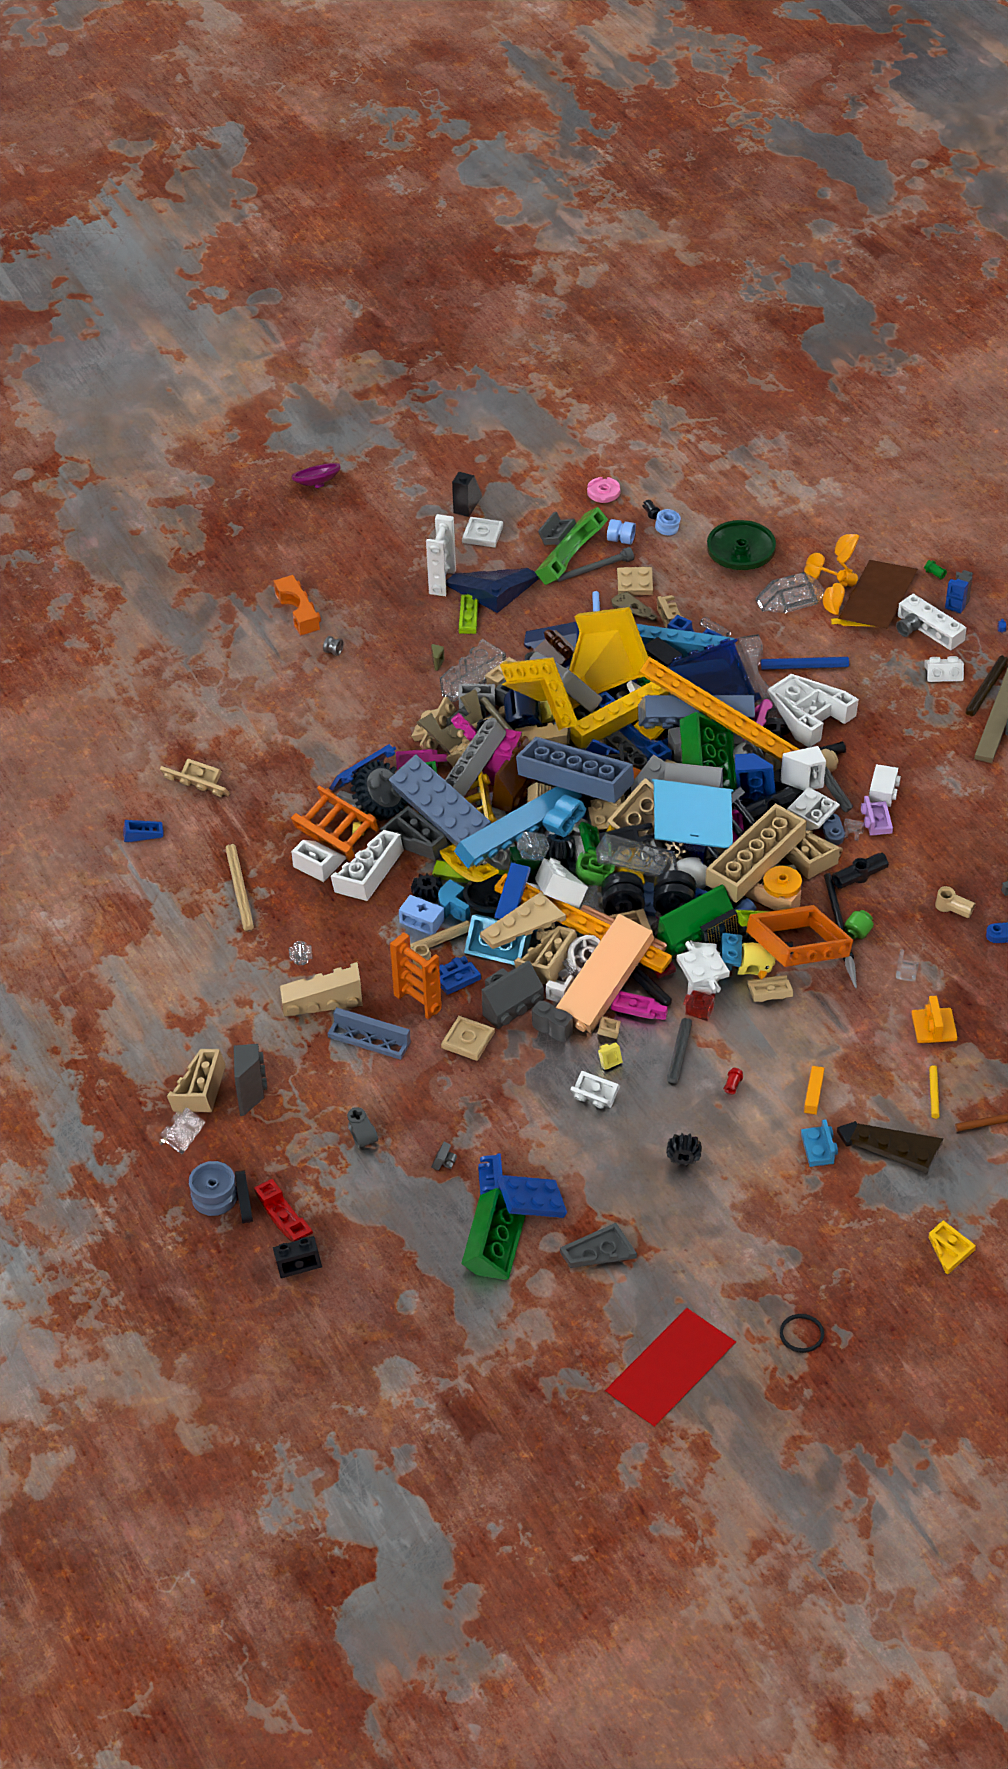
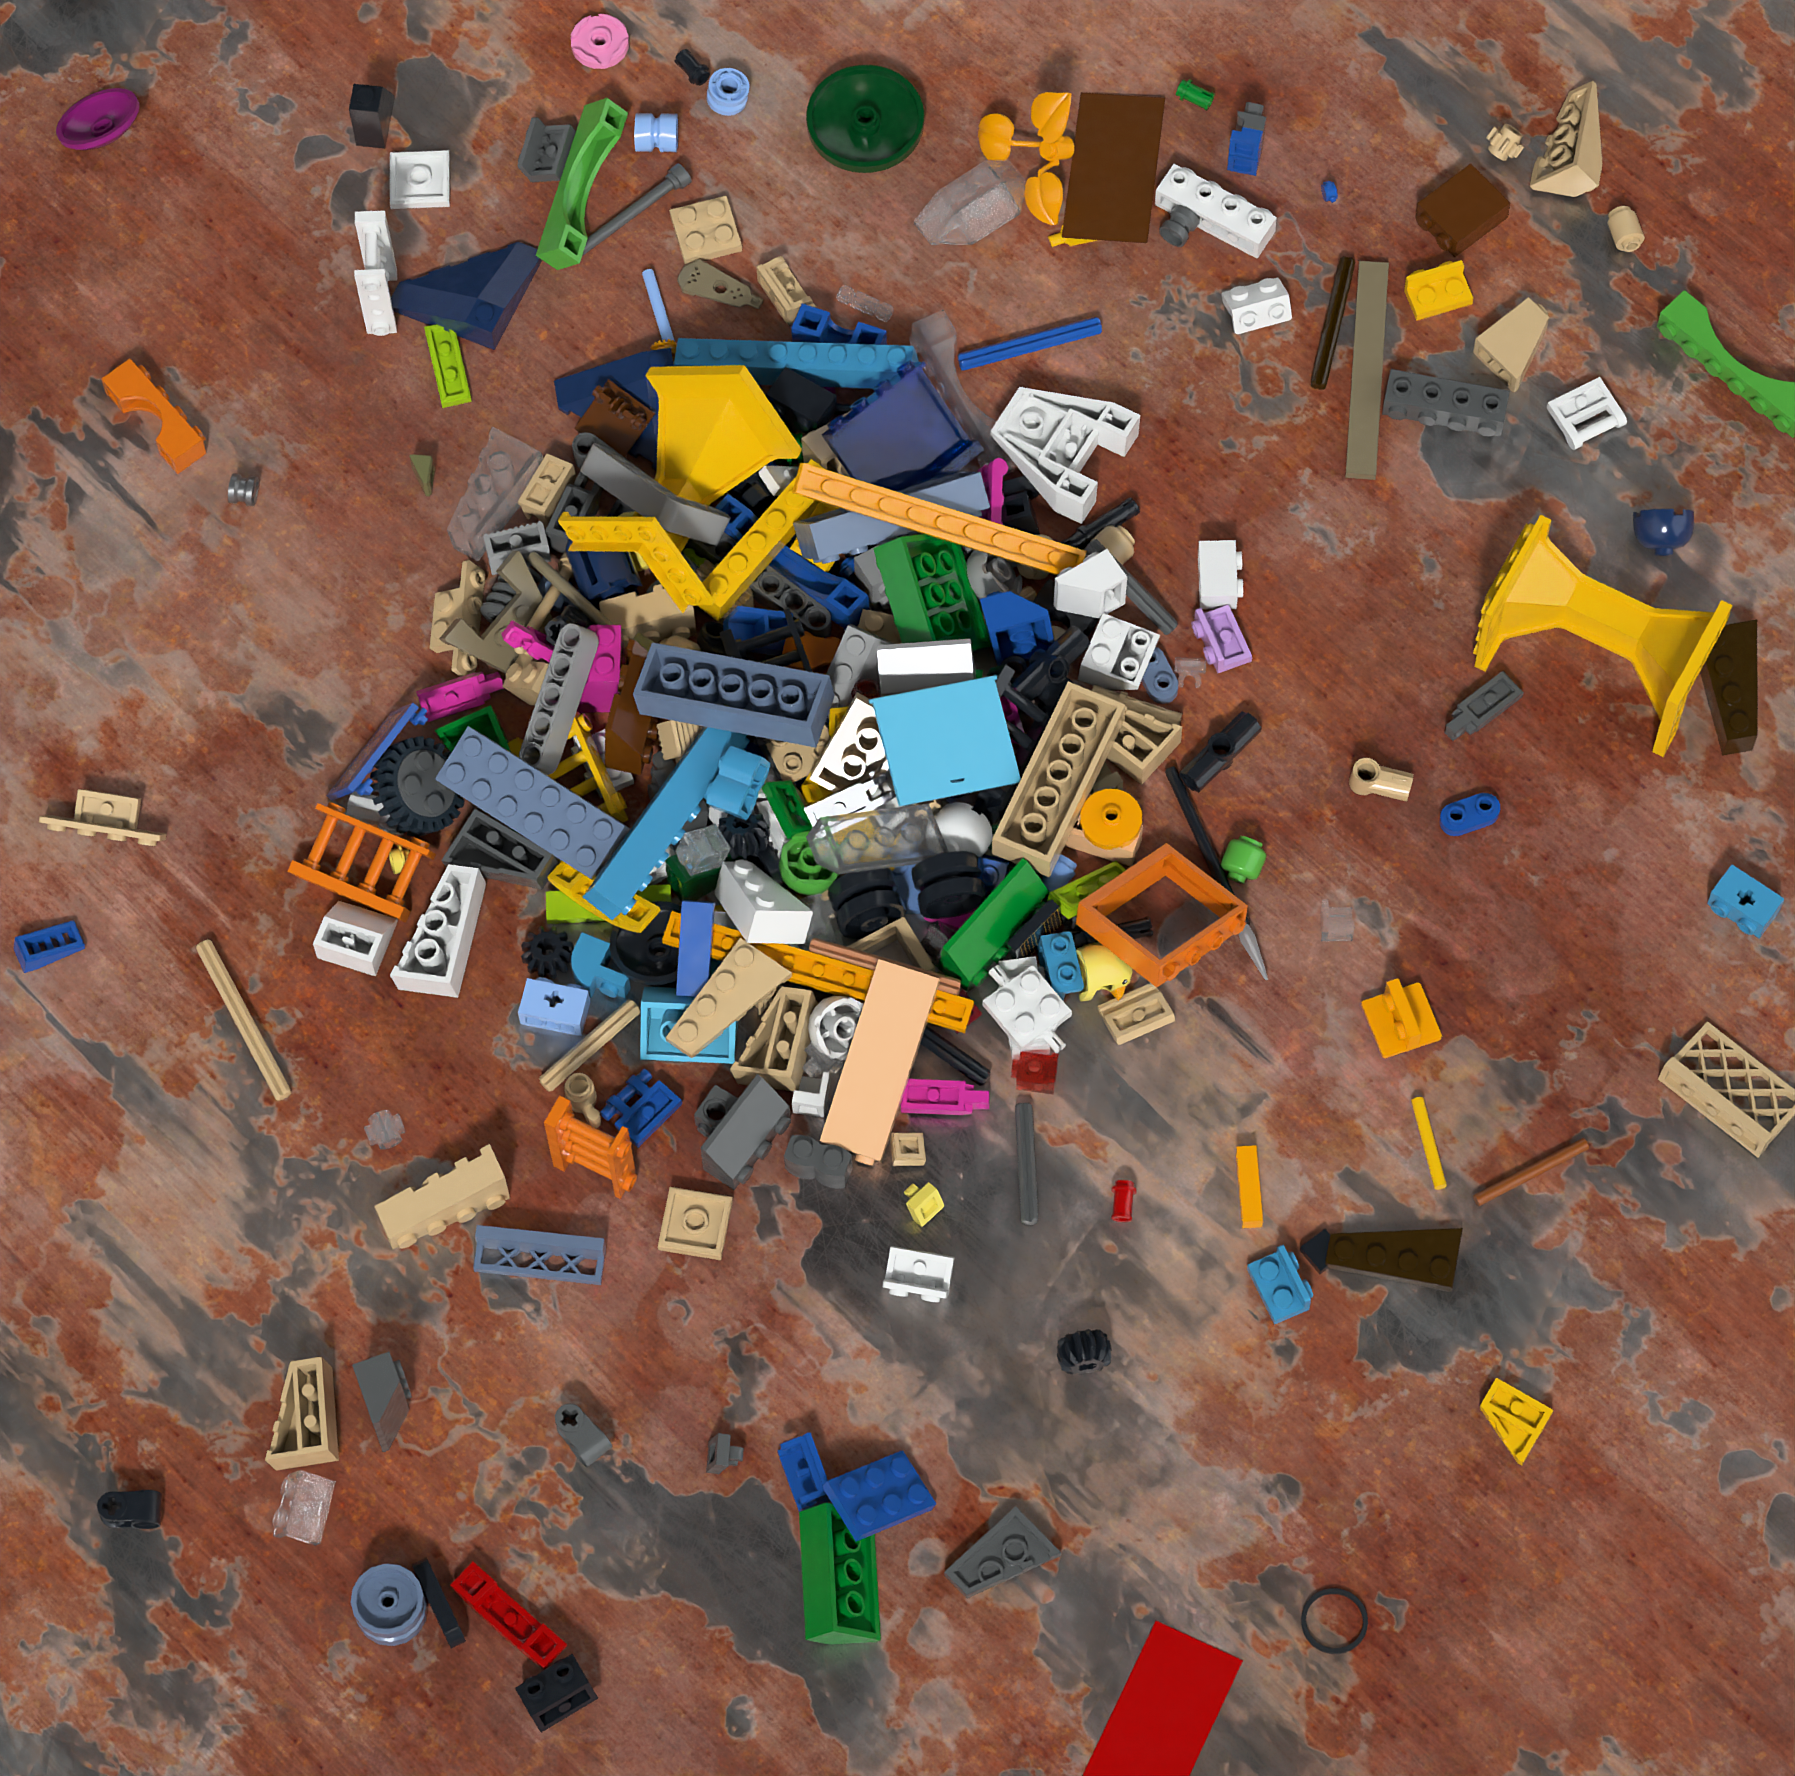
camera: 15 degrees left, 20 degrees up
none -> black piece [97,1490,162,1529]

